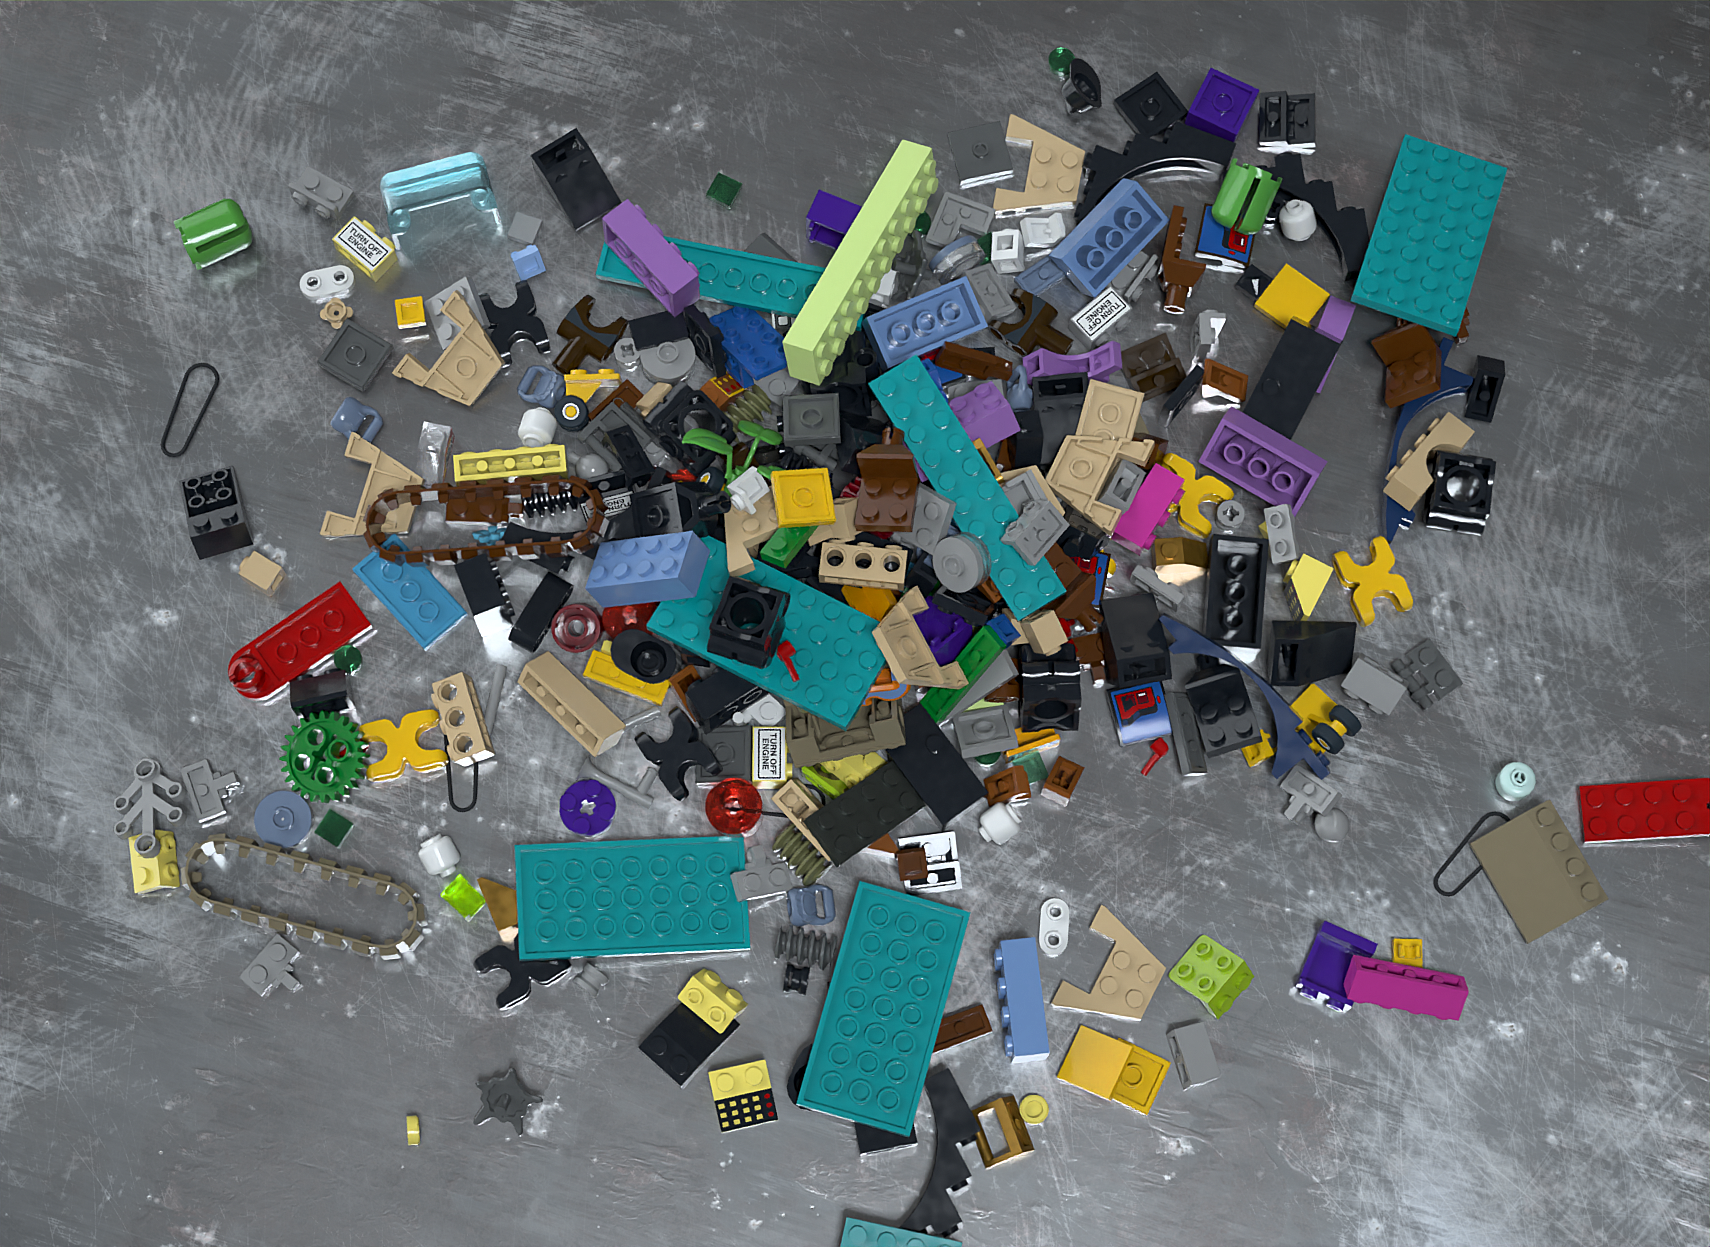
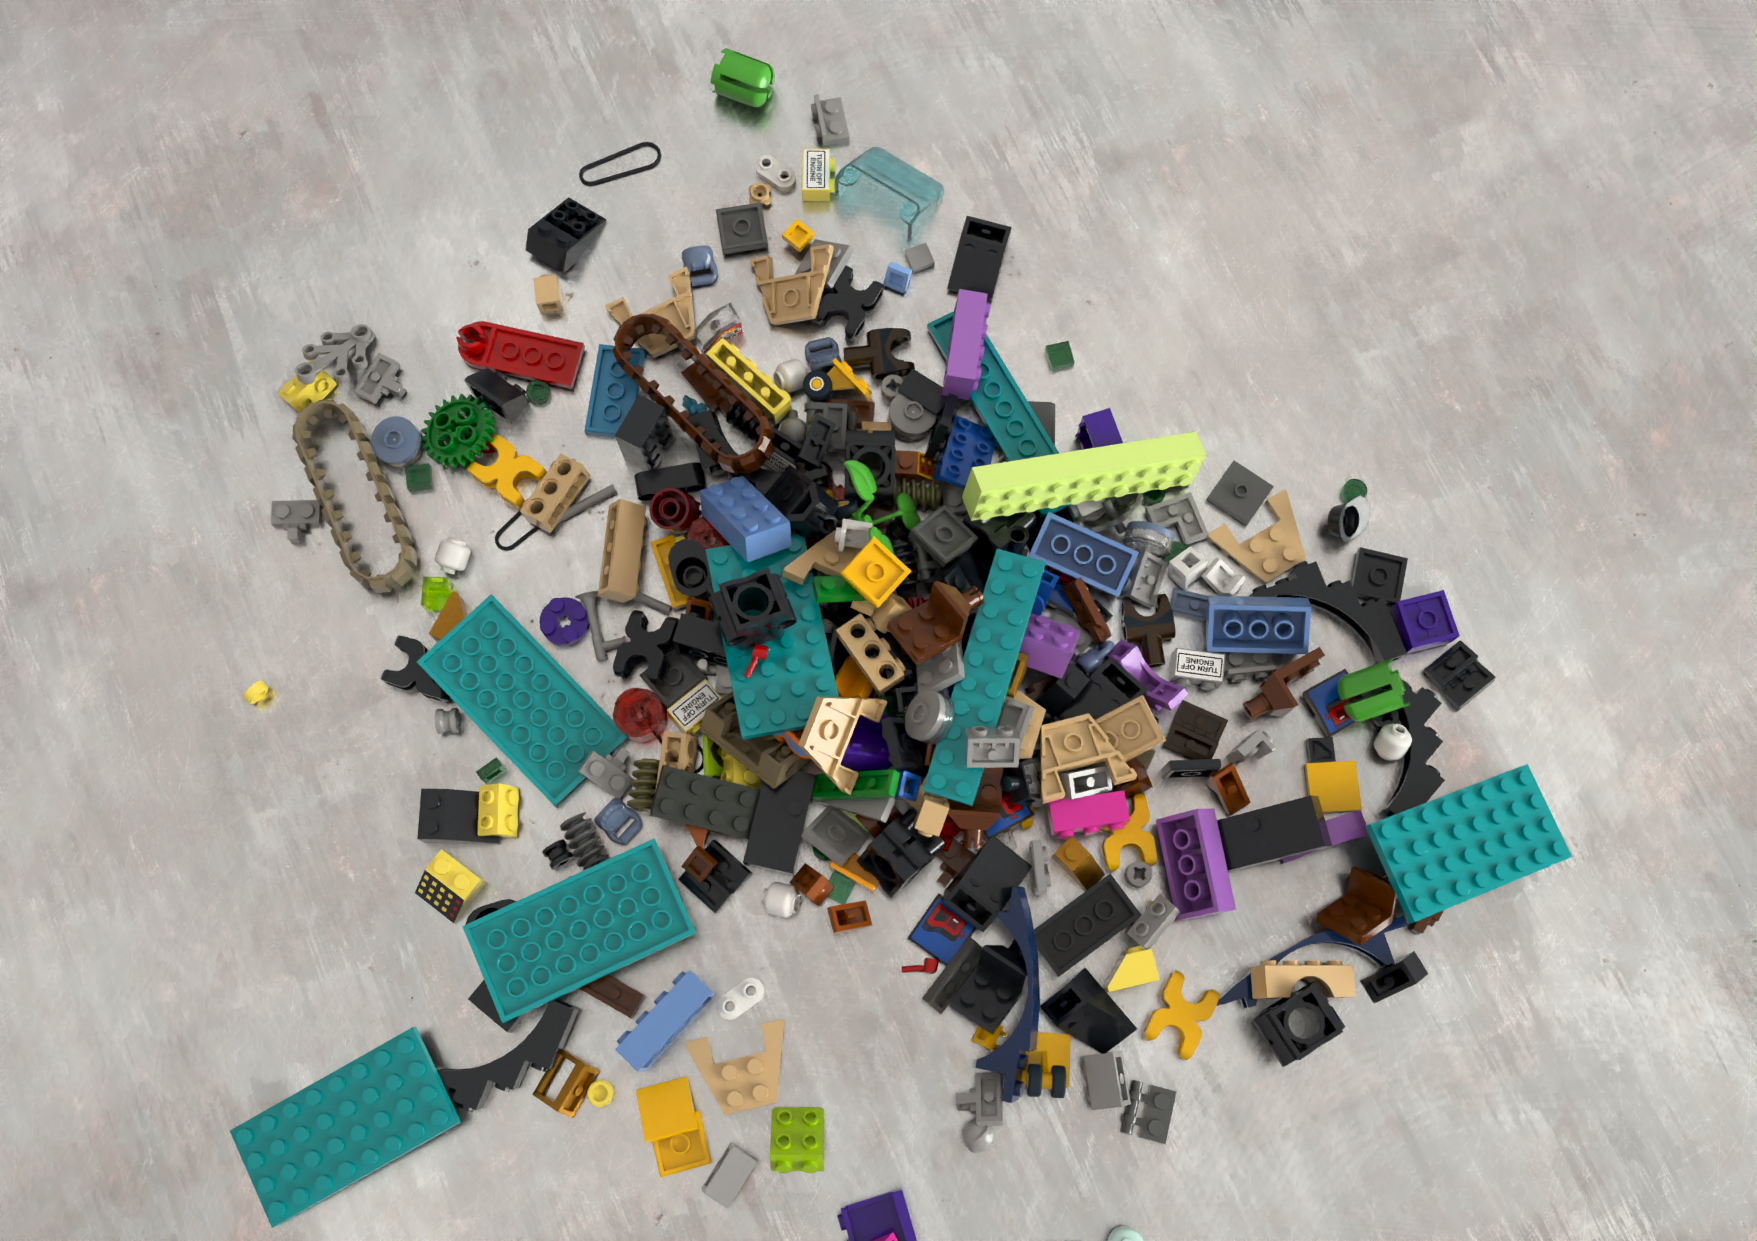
camera: 50 degrees right, 0 degrees up
dark grey piece [473,1068,543,1135] -> none
none -> clear green tile [476,757,507,784]

